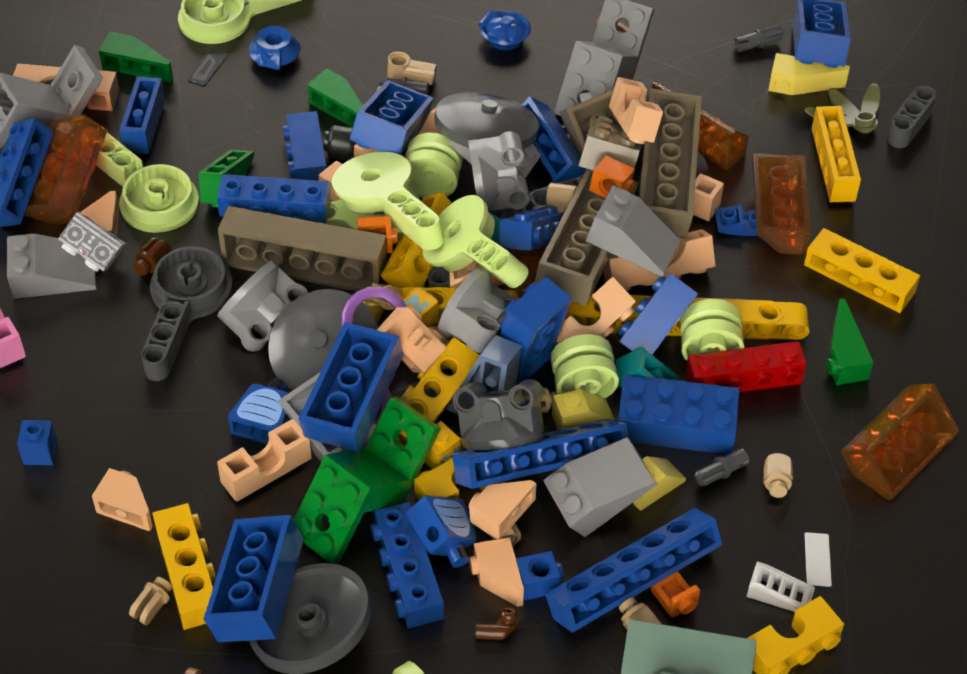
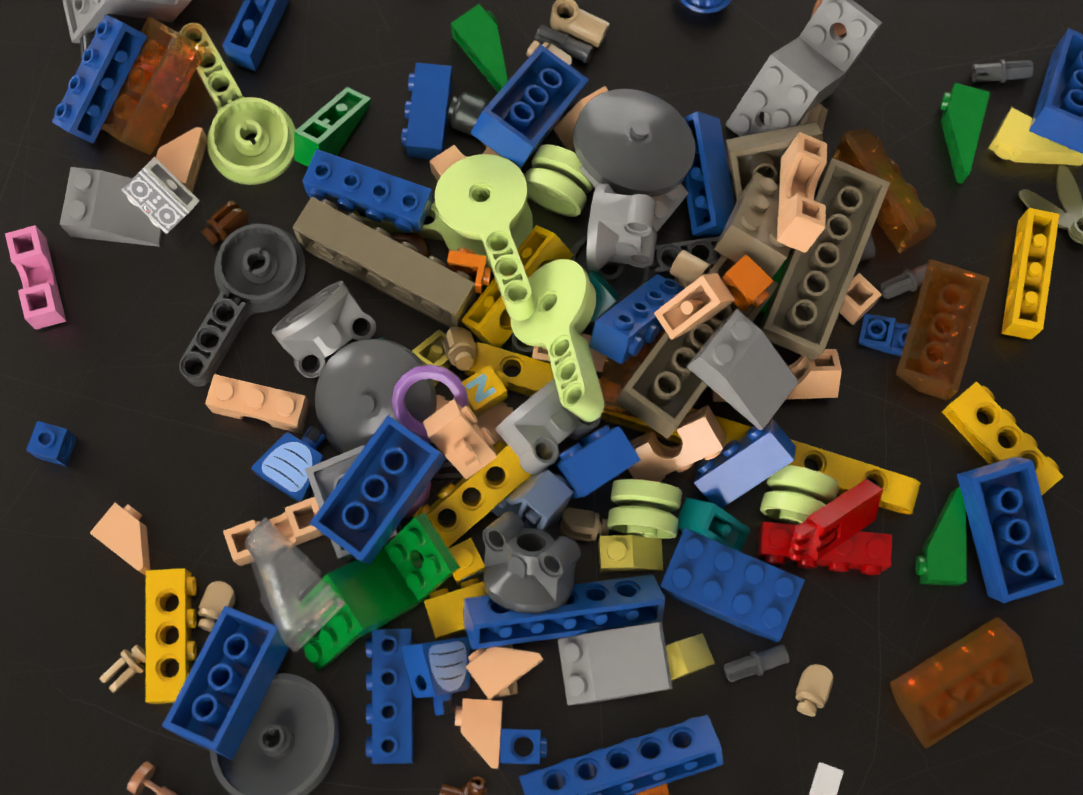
camera: 15 degrees right, 25 degrees up
none -> tan arm [198,581,236,632]
none -> light nougat arch [205,374,310,434]
none -> clear windscreen [245,517,345,653]
none -> light nougat slope [654,274,735,340]
none -> red hinge [789,479,883,561]
none -> dark grey axle [879,260,941,299]
none -> green slope [939,83,990,184]
none -> blue brick [957,457,1064,603]

